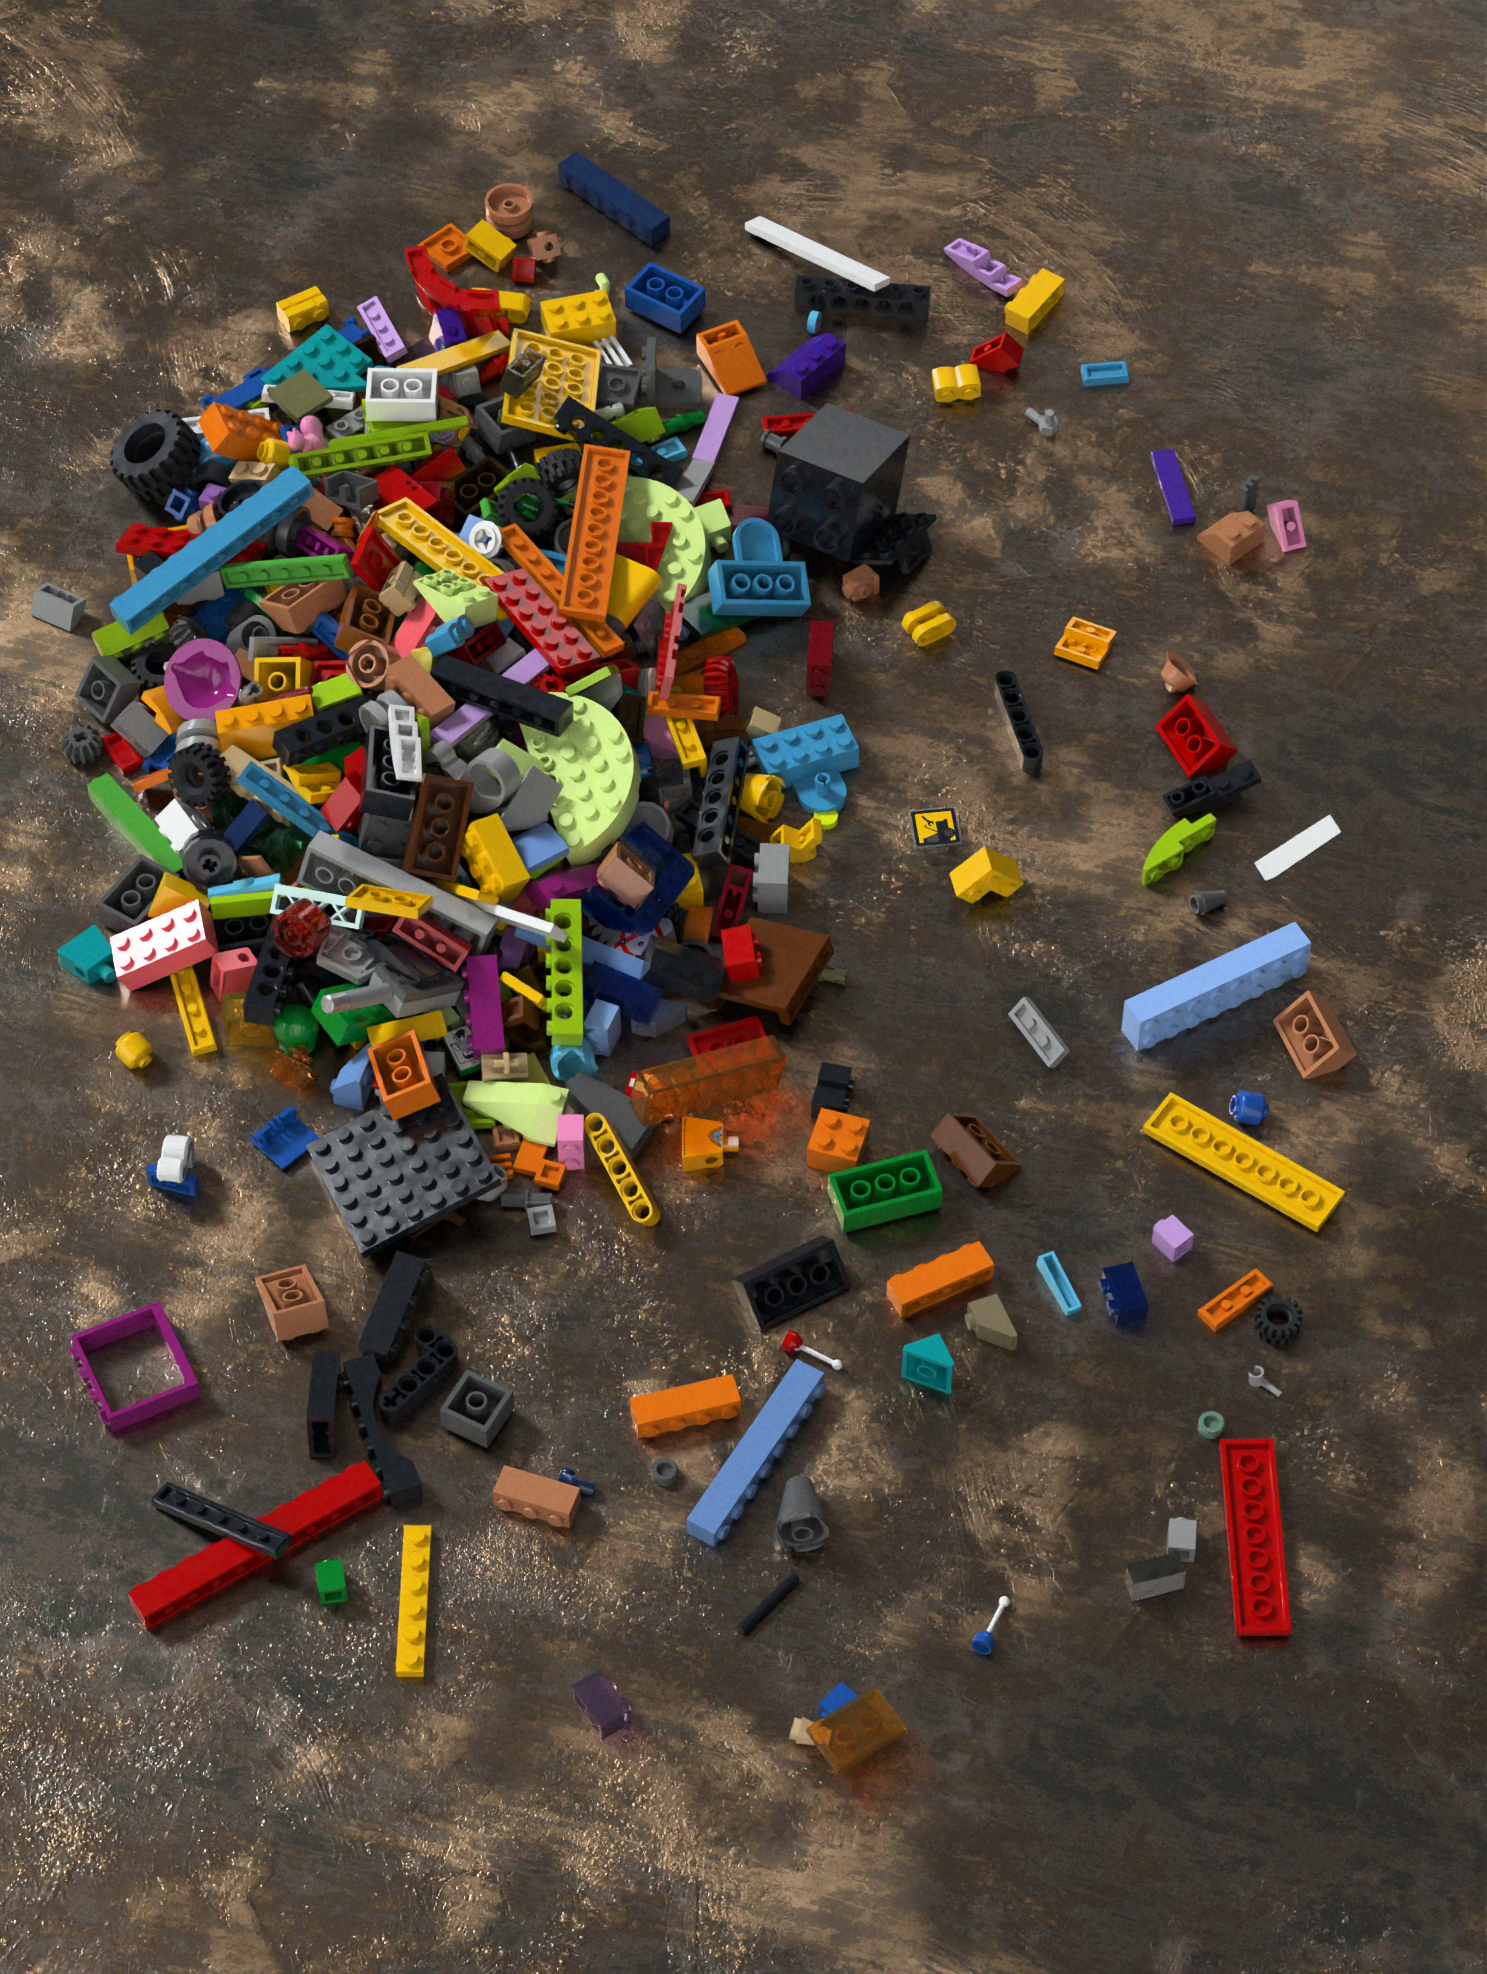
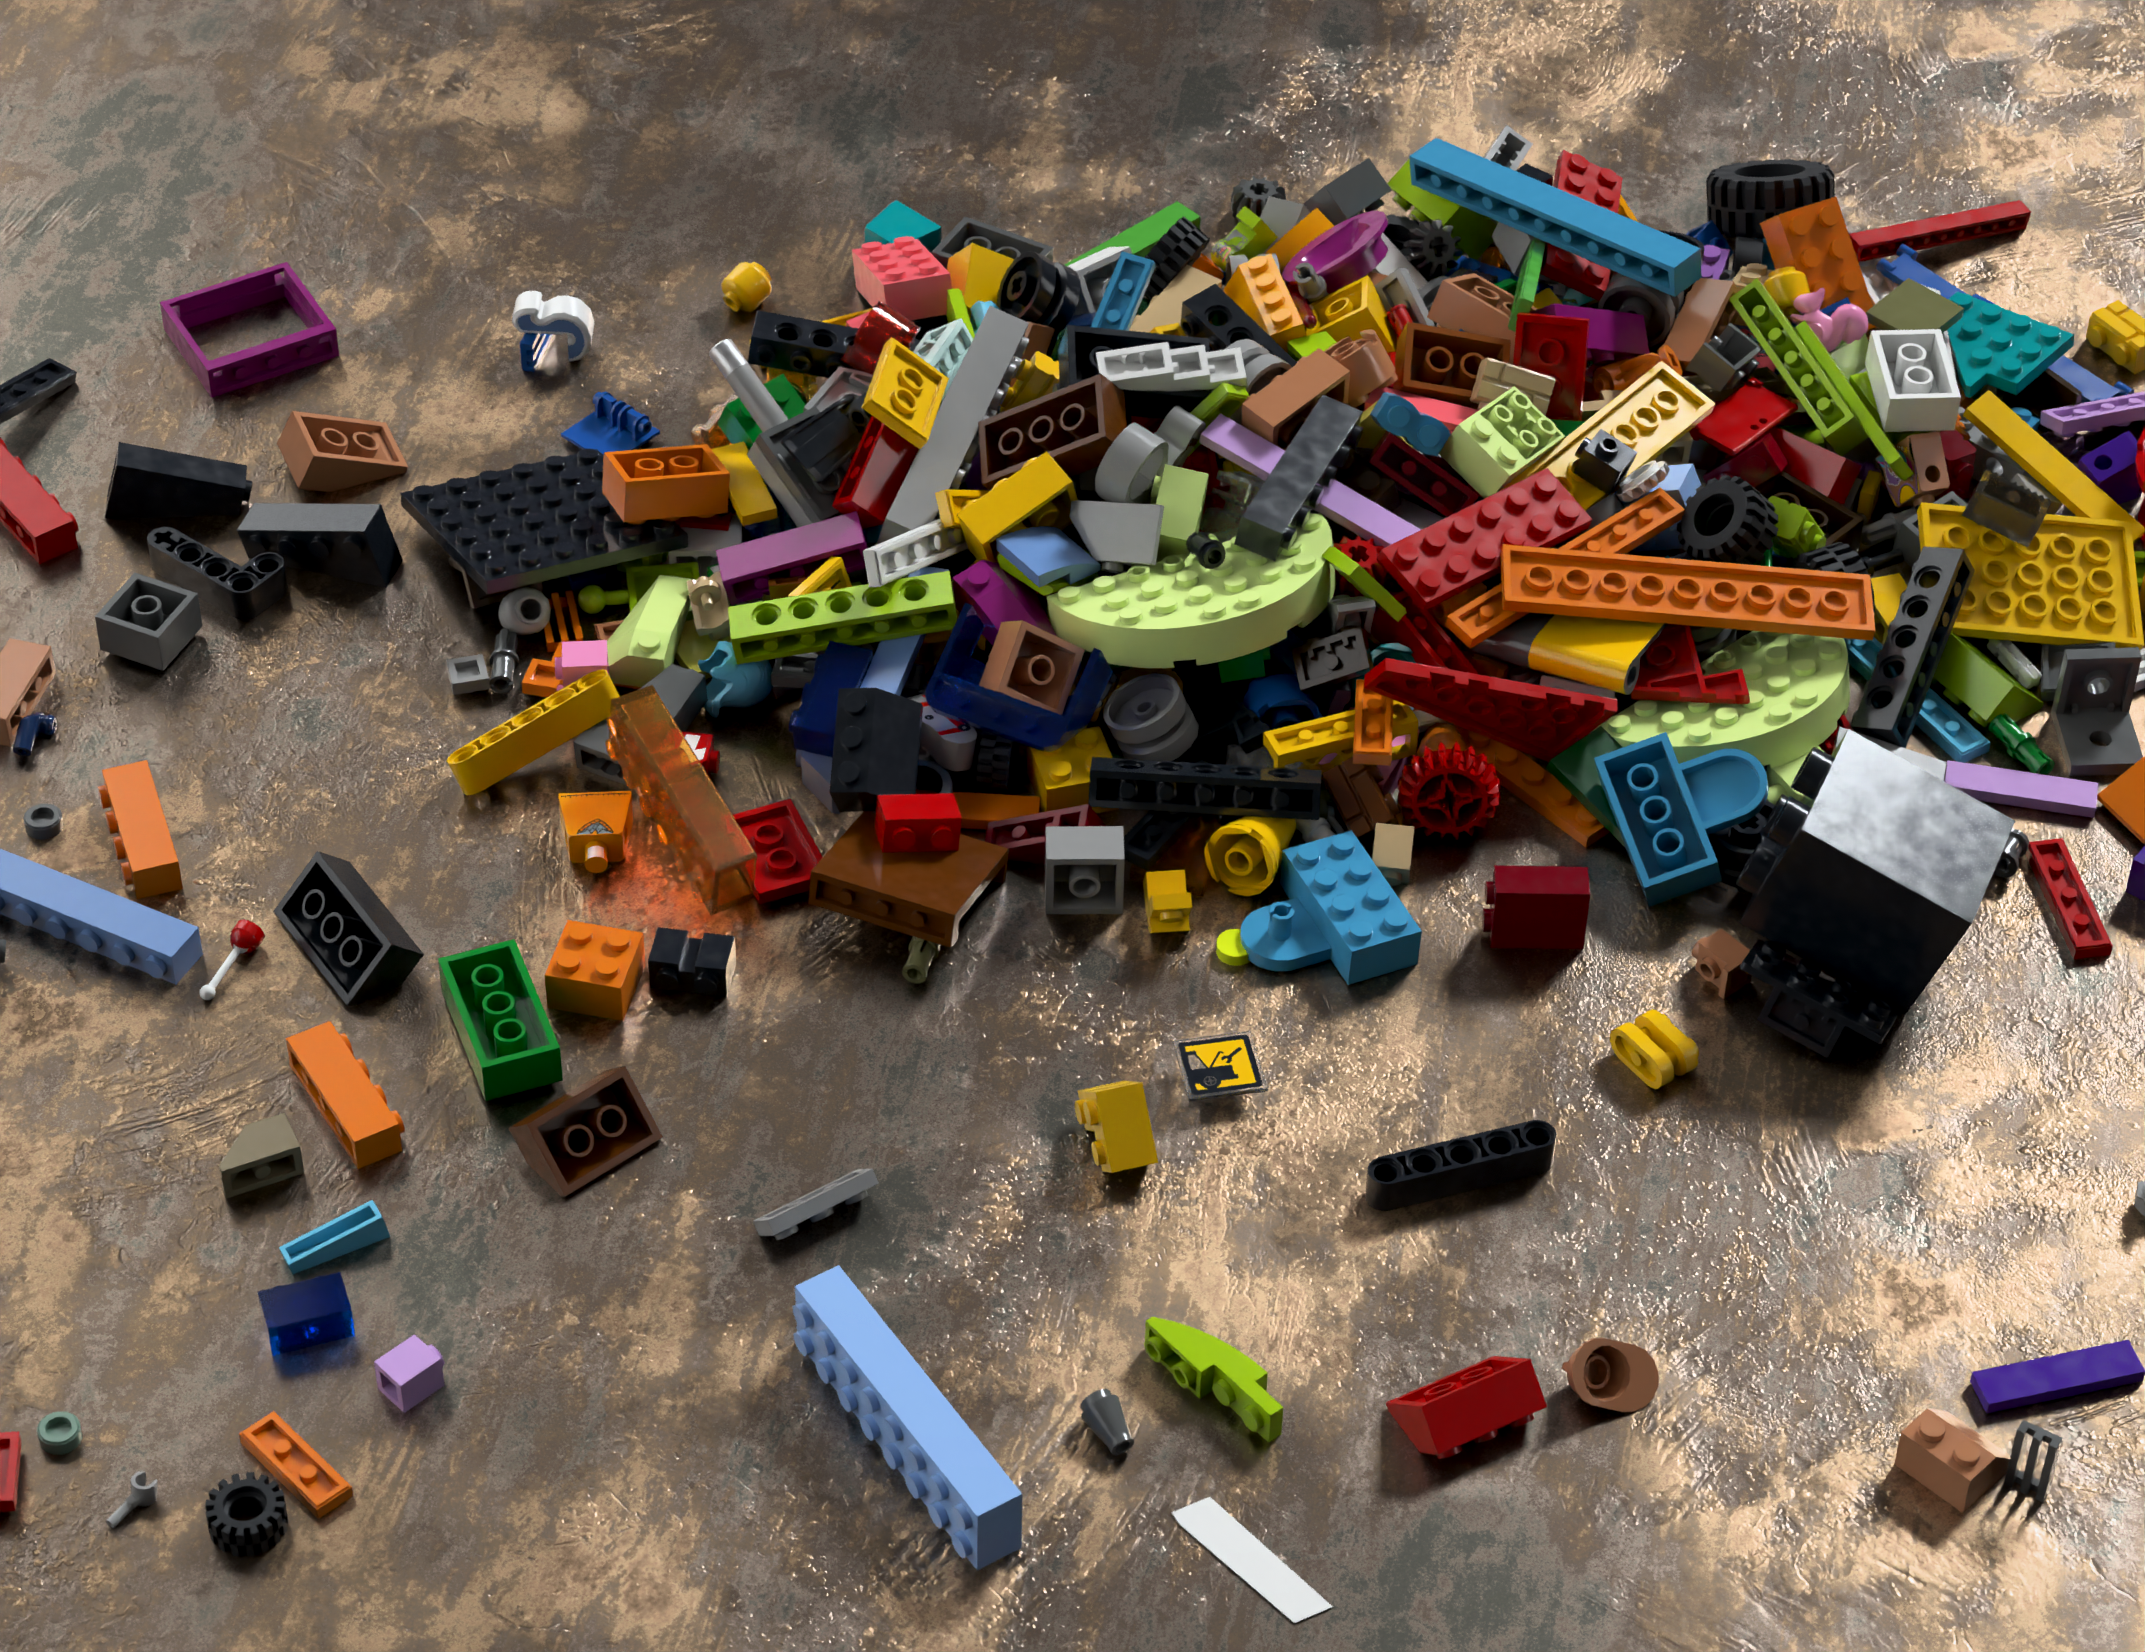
camera: 85 degrees right, 10 degrees down
black arch [340,1353,423,1507] -> none
light blue brick [584,999,622,1057] -> none
teal slope [901,1333,954,1395] -> none
light orange slope [1054,616,1117,670] -> none
yellow plate [1142,1092,1345,1232] -> none
black slope [1162,759,1262,816] -> none
blue head [1229,1090,1269,1125] -> none
bright pink slope [1266,500,1307,552] -> none
nougat slope [1272,990,1357,1080] -> none
none -> black pin [1186,532,1226,569]
none -> lime leg [1211,206,1278,272]
none -> black brick [1573,429,1637,495]
none -> red piece [1849,200,2031,262]

